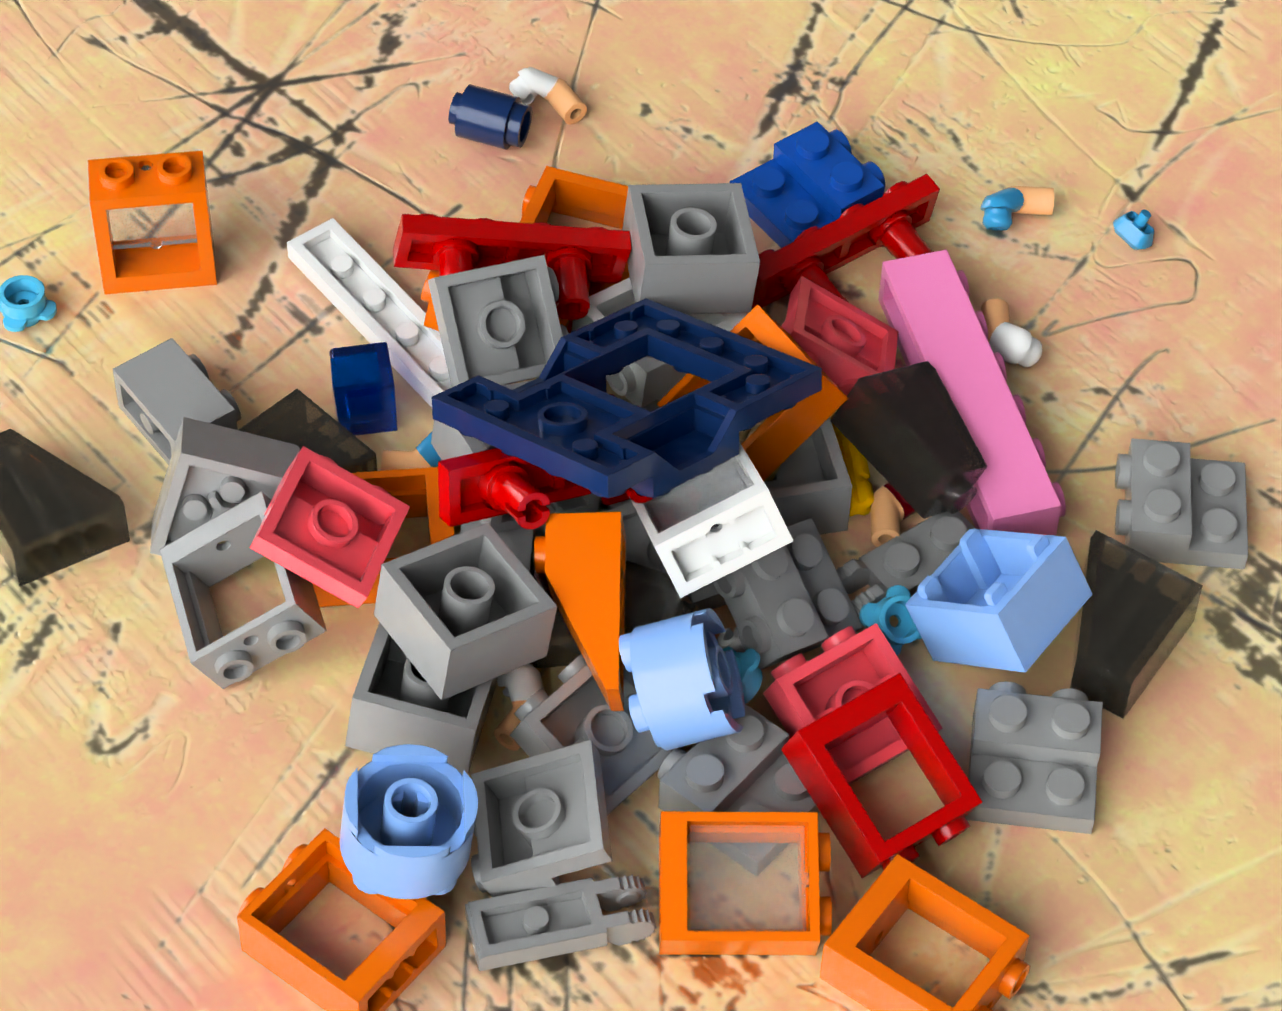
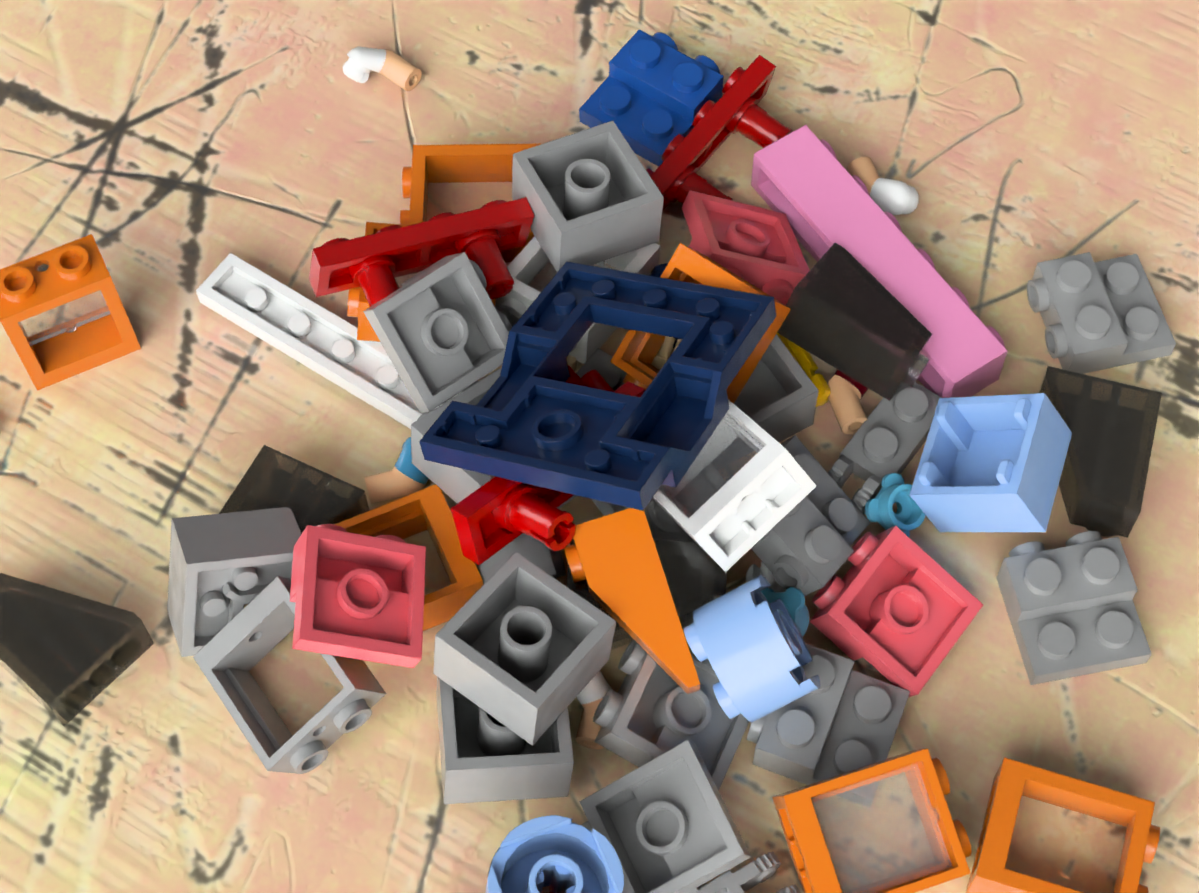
camera: 15 degrees left, 10 degrees up
light grey brick [113,338,241,465] -> none
clear blue panel [329,342,397,438] -> none
dark blue brick [448,84,532,149] -> none
red window [781,673,983,879] -> none
arm [980,186,1054,231] -> none
dark azure rock [1113,209,1154,250] -> none

